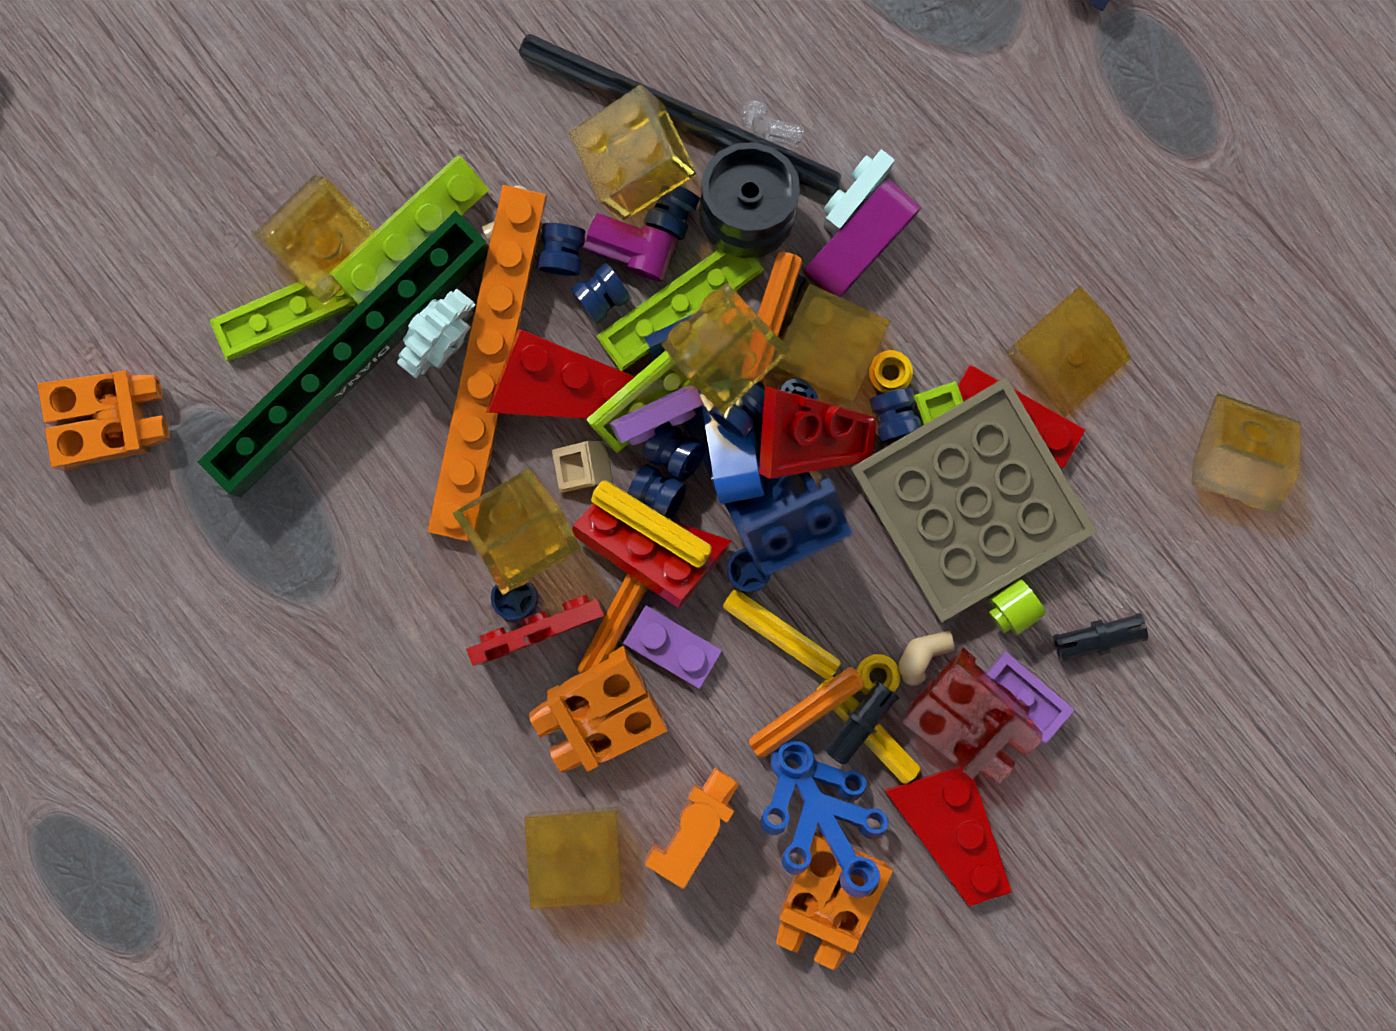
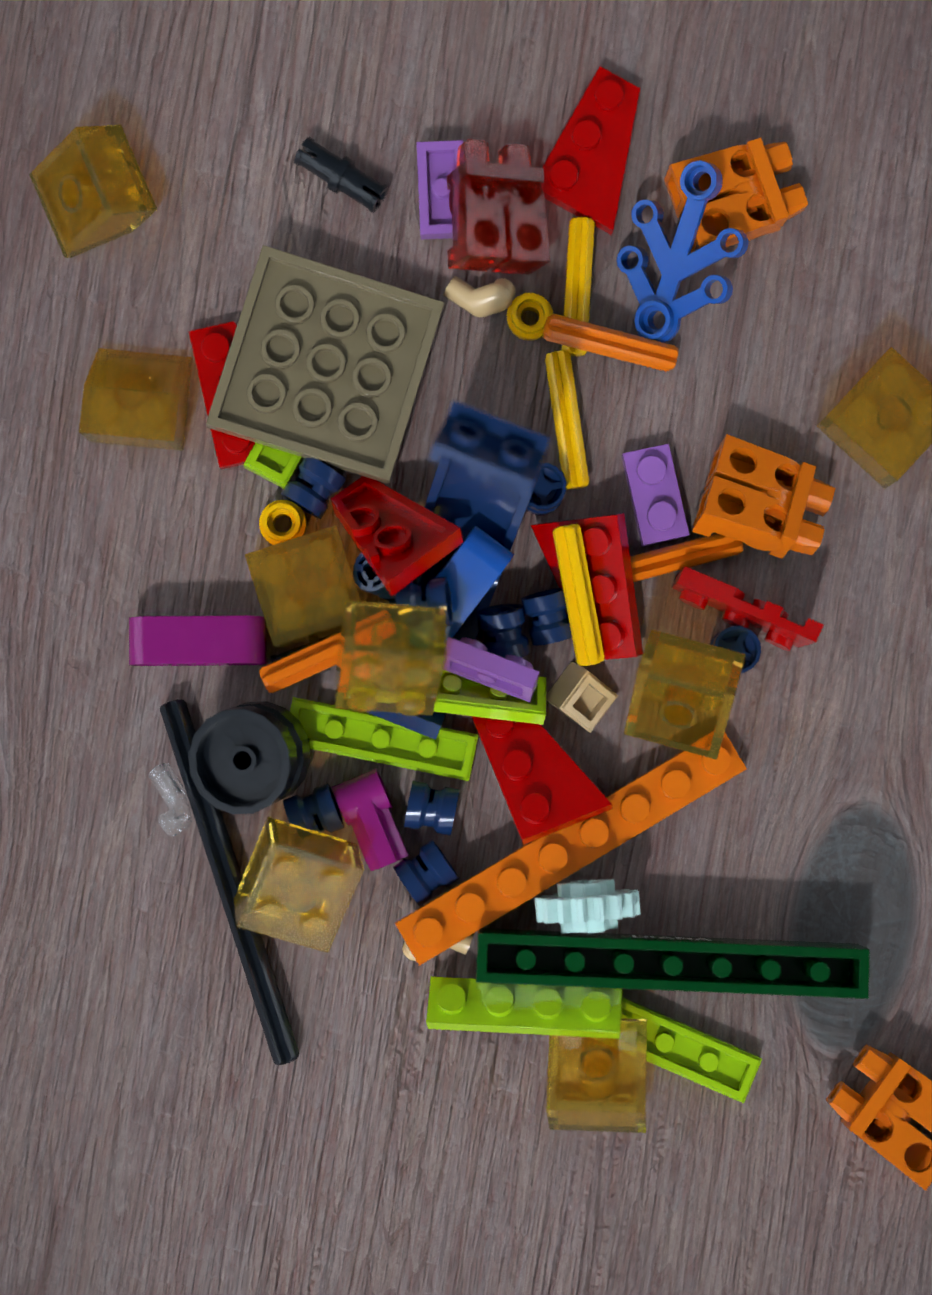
camera: 140 degrees left, 0 degrees up
orange hips [644,767,739,889] -> none
light aqua plate [823,149,895,235] -> none
black axle [825,680,900,765] -> none
lime plate [988,579,1046,636] -> none

